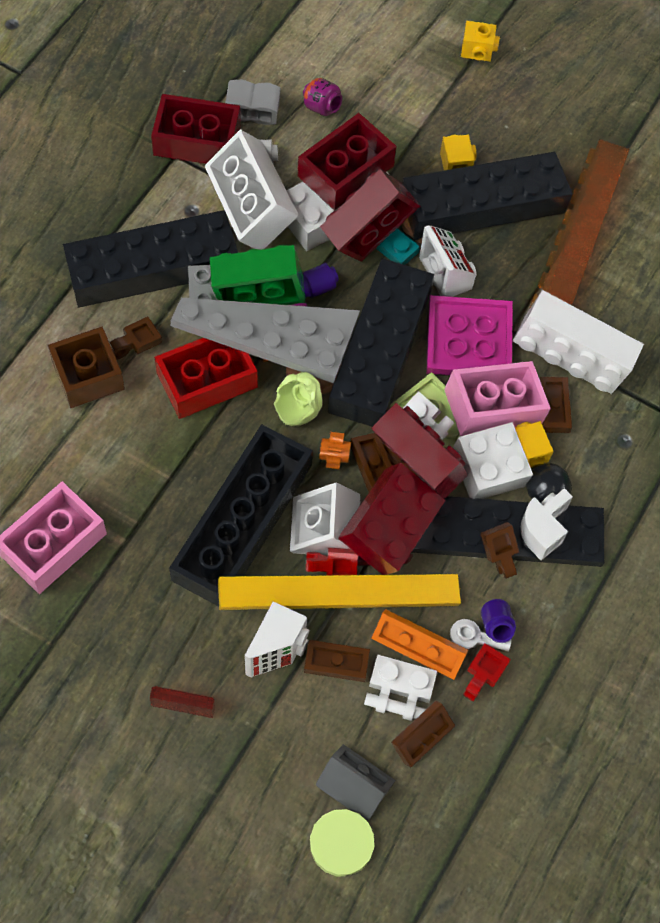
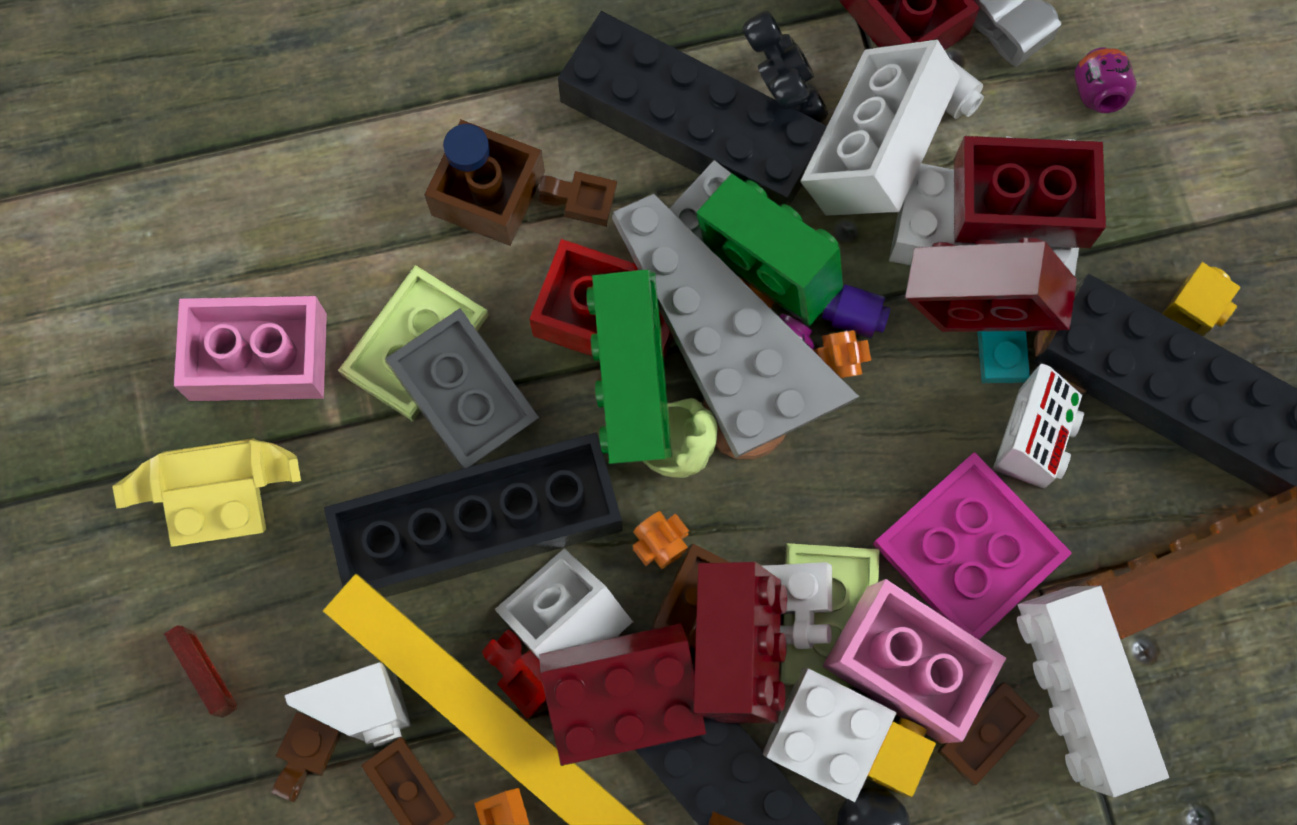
camera: 50 degrees right, 10 degrees up
black brick [328,258,435,427] -> none
none -> light yellow plate [112,438,301,547]
none -> reddish brown plate [271,712,342,803]
none -> yellowish green tile [338,265,489,421]
none -> dark grey plate [385,308,539,469]
none -> dark blue tile [443,124,490,172]
none -> green brick [587,269,672,464]
none -> black gear [742,11,828,122]
none -> orange gear [814,330,871,378]

